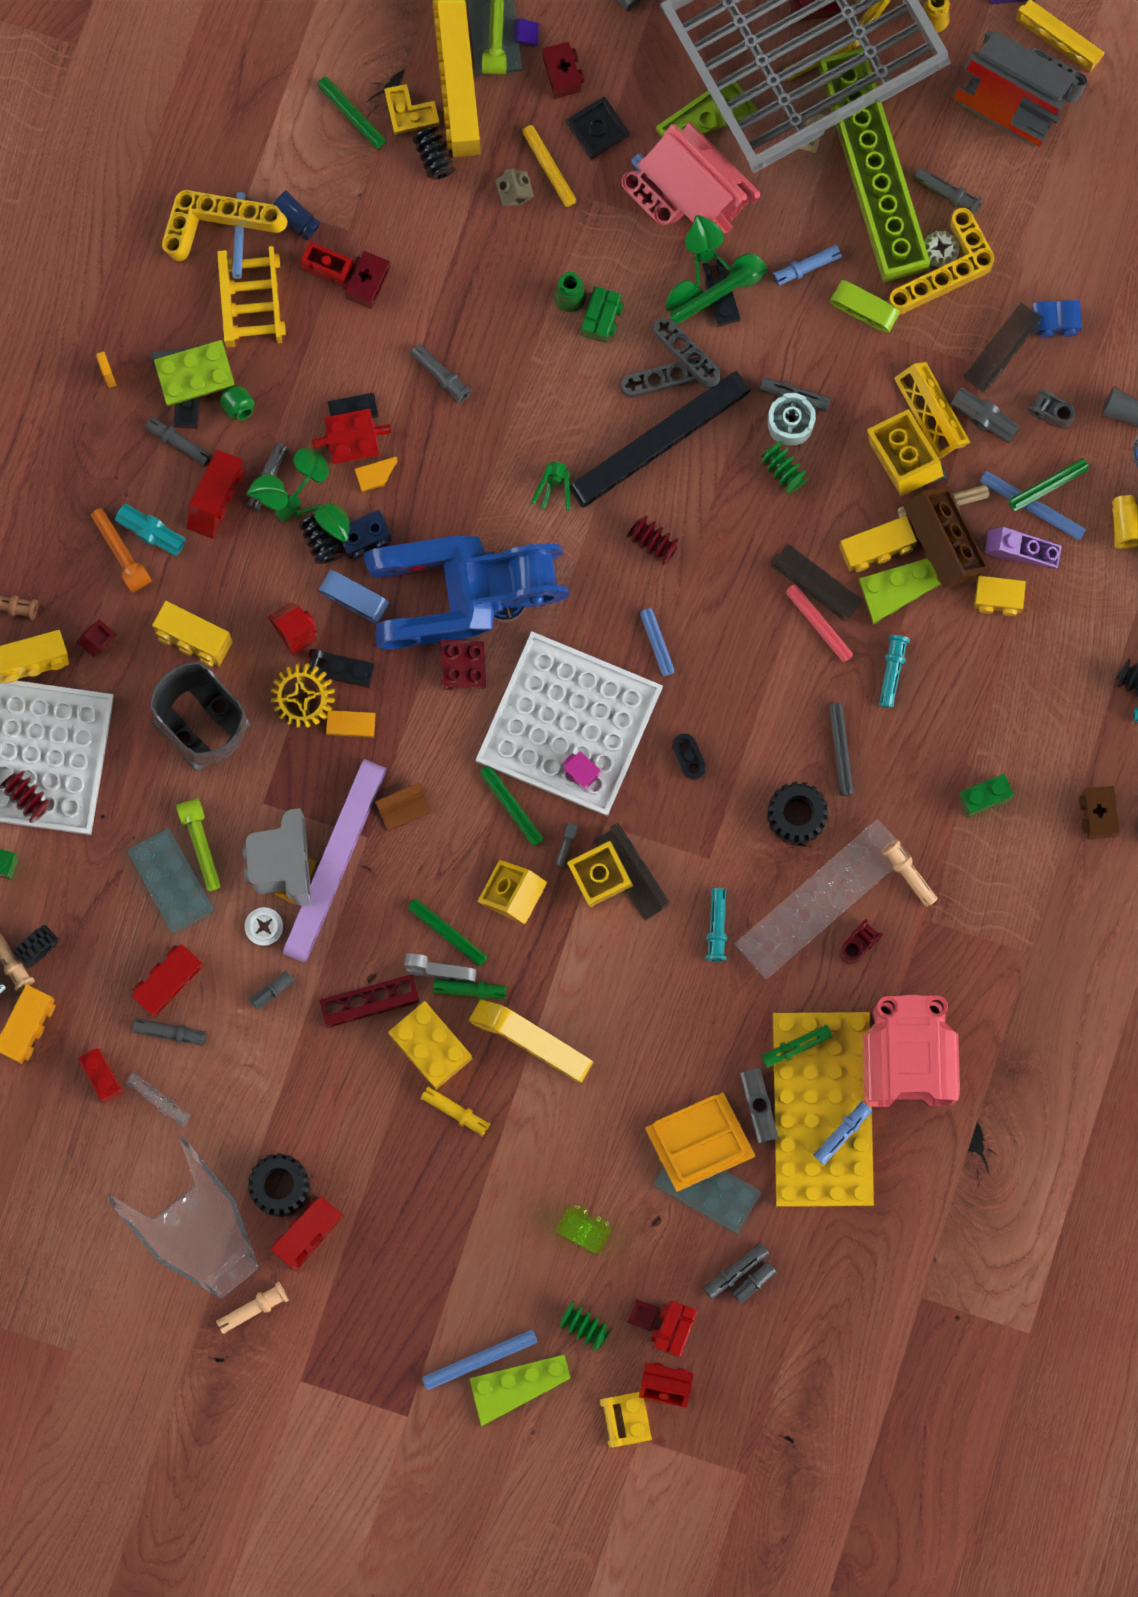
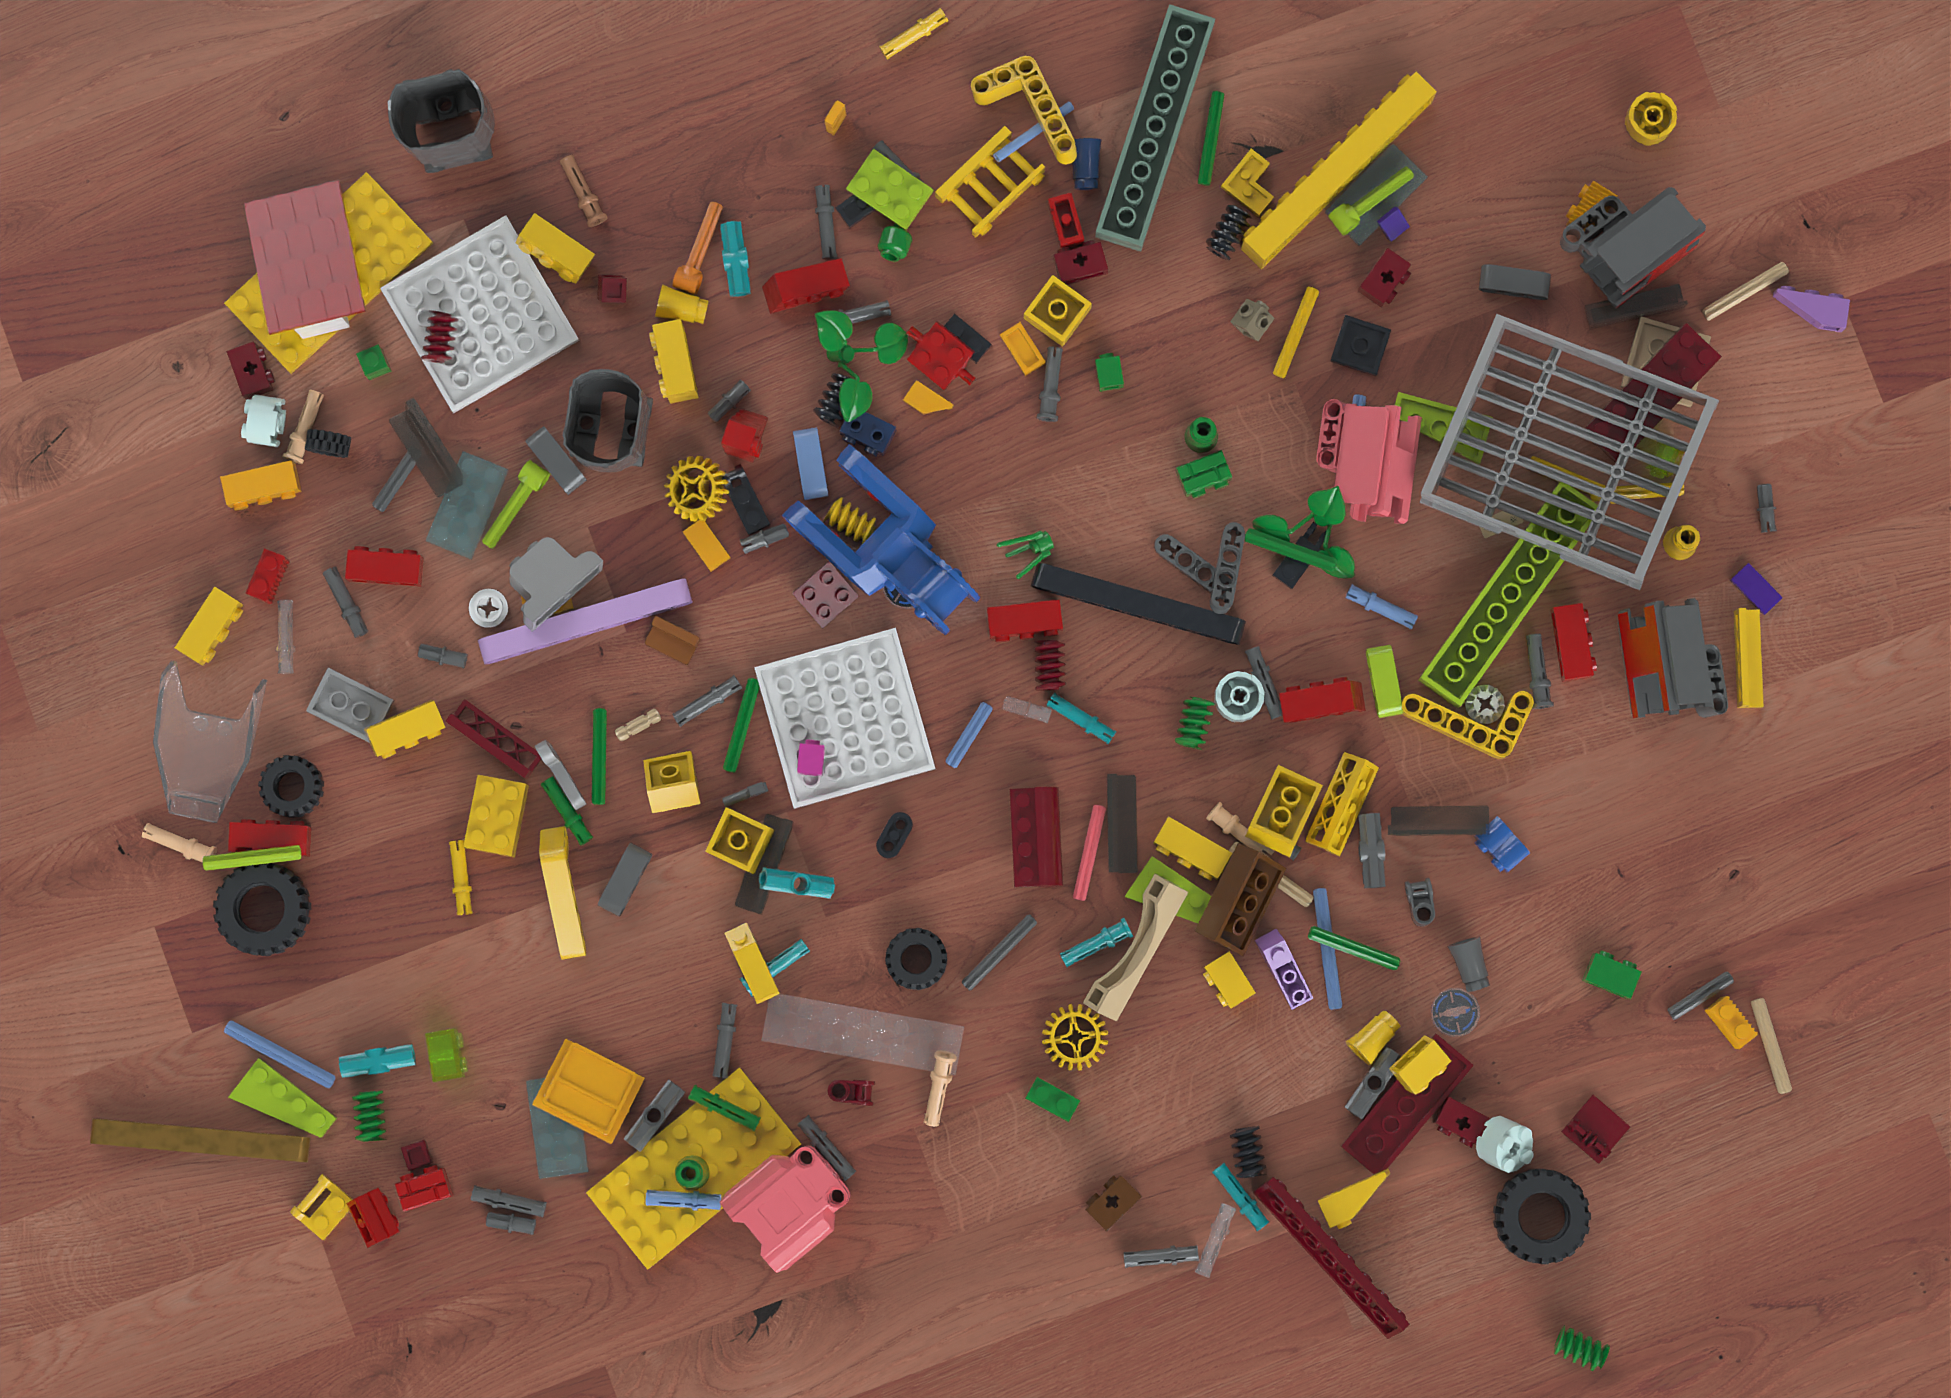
camera: 55 degrees right, 5 degrees up
none -> pearl gold beam [90,1119,310,1162]
none -> yellow brick [174,587,243,666]
none -> lime axle [202,845,302,871]
none -> black tyre [213,863,312,956]
none -> light grey plate [306,668,394,743]
none -> teal piece [339,1044,416,1078]
none -> yellow brick [364,700,446,759]
none -> dark grey axle [372,447,422,512]
none -> clear smoke panel [389,398,463,497]
none -> dark grey beam [525,426,587,495]
none -> dark grey beam [598,843,652,917]
none -> tan axle [615,709,661,741]
none -> yellow plant [655,285,709,324]
none -> dark grey pin [672,675,742,727]
none -> green plant [675,1155,709,1190]
none -> dark grey axle [708,380,751,422]
none -> dark grey pin [712,1003,738,1078]
none -> yellow slope [725,922,780,1004]
none -> dark grey axle [740,524,789,554]
none -> teal piece [759,868,835,899]
none -> dark grey pin [797,1115,856,1181]
none -> yellow piece [823,497,878,544]
none -> yellow pin [879,8,948,60]
none -> red brick [987,599,1063,642]
none -> light orange tile [1000,322,1046,376]
none -> clear axle [1003,696,1052,724]
none -> dark red brick [1010,787,1063,888]
none -> yellow brick [1024,275,1092,347]
none -> yellow gear [1042,1004,1108,1071]
none -> teal pin [1046,692,1117,744]
none -> tan arch [1083,874,1188,1021]
none -> sand green brick [1095,4,1215,252]
none -> green brick [1095,353,1124,392]
none -> light nougat pin [1206,802,1275,858]
none -> red wedge [1279,677,1366,723]
none -> red brick [1550,603,1597,682]

